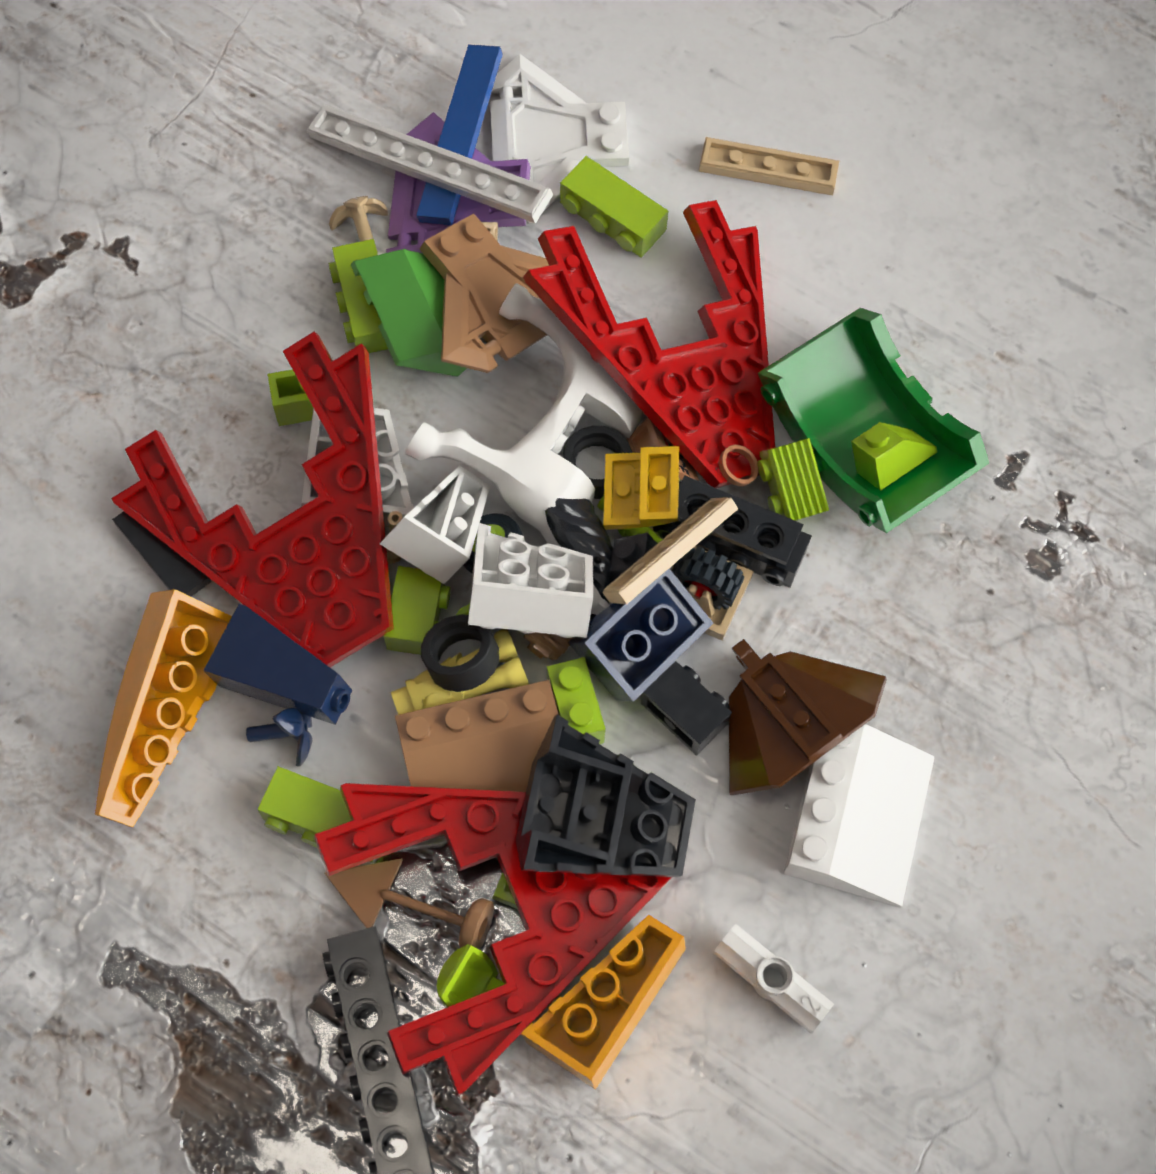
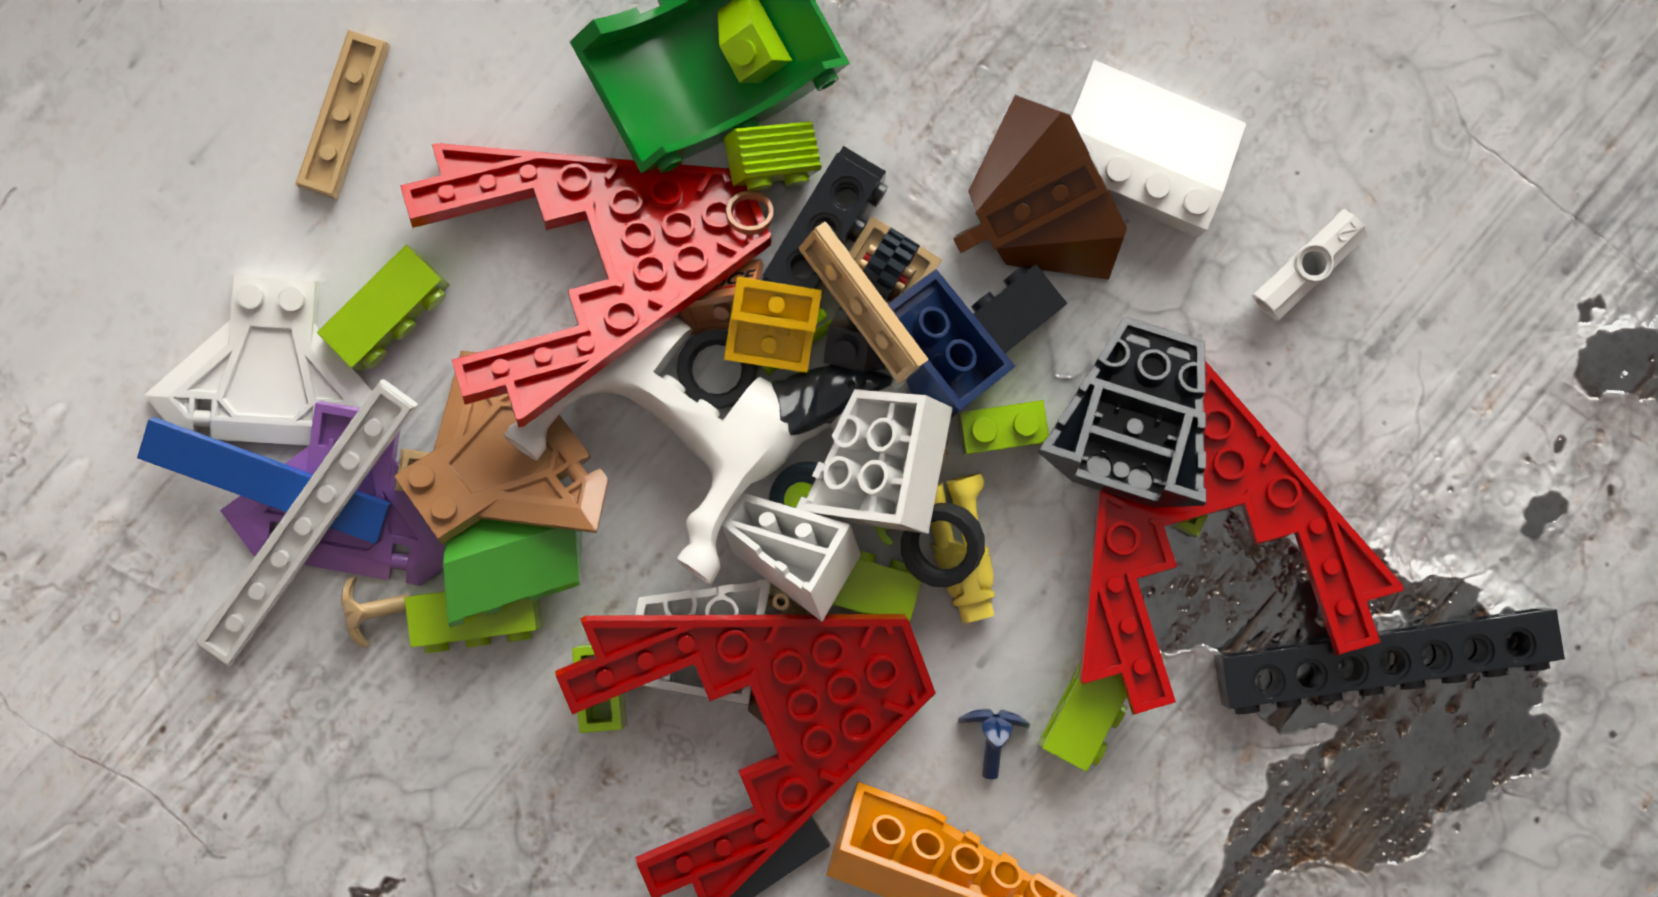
camera: 75 degrees left, 20 degrees up
dark blue slope [203,604,353,725] -> none
medium nougat piece [324,859,494,950] -> none
medium nougat slope [395,680,559,839] -> none
lime piece [436,944,504,1007] -> none
light orange wedge [521,915,686,1090] -> none

